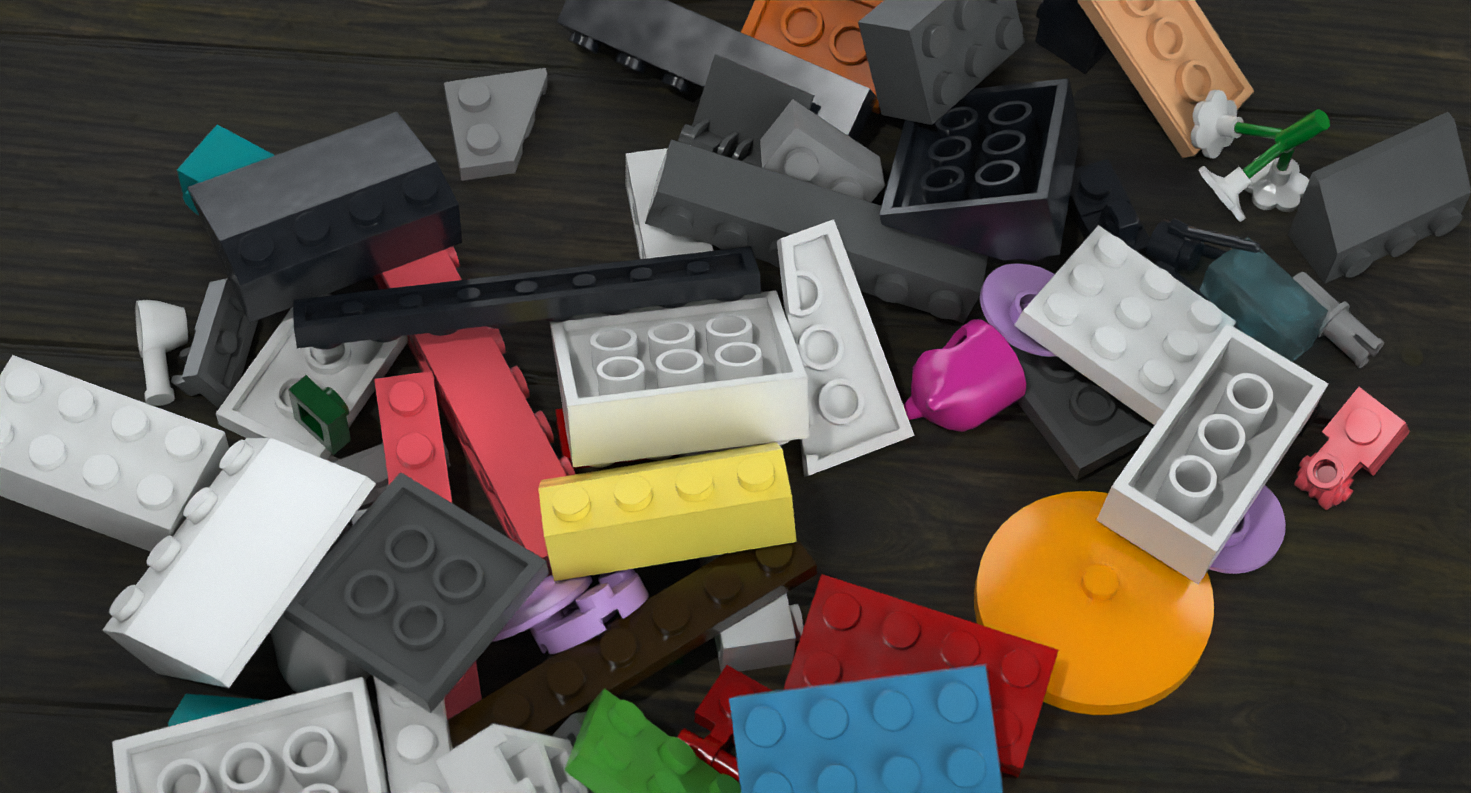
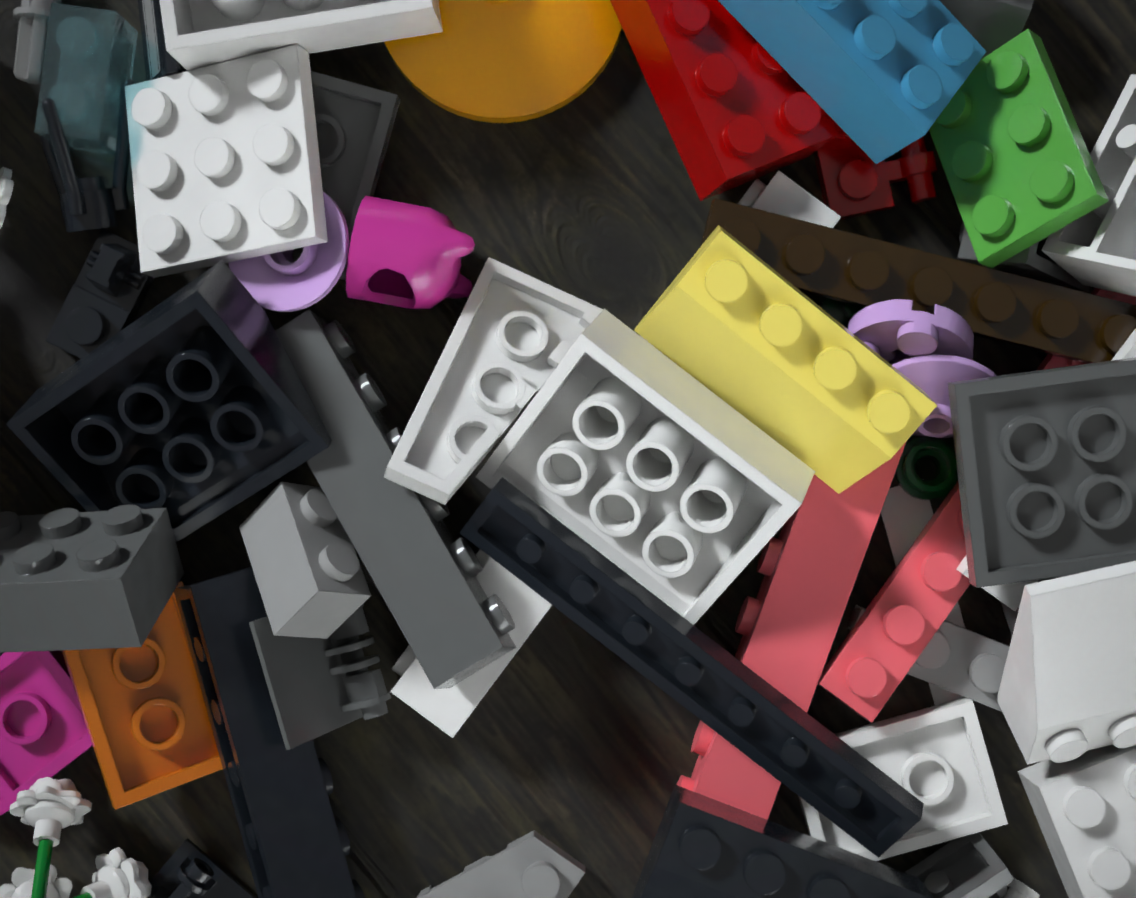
camera: 130 degrees left, 30 degrees up
dark green plate [288,375,351,455] -> none

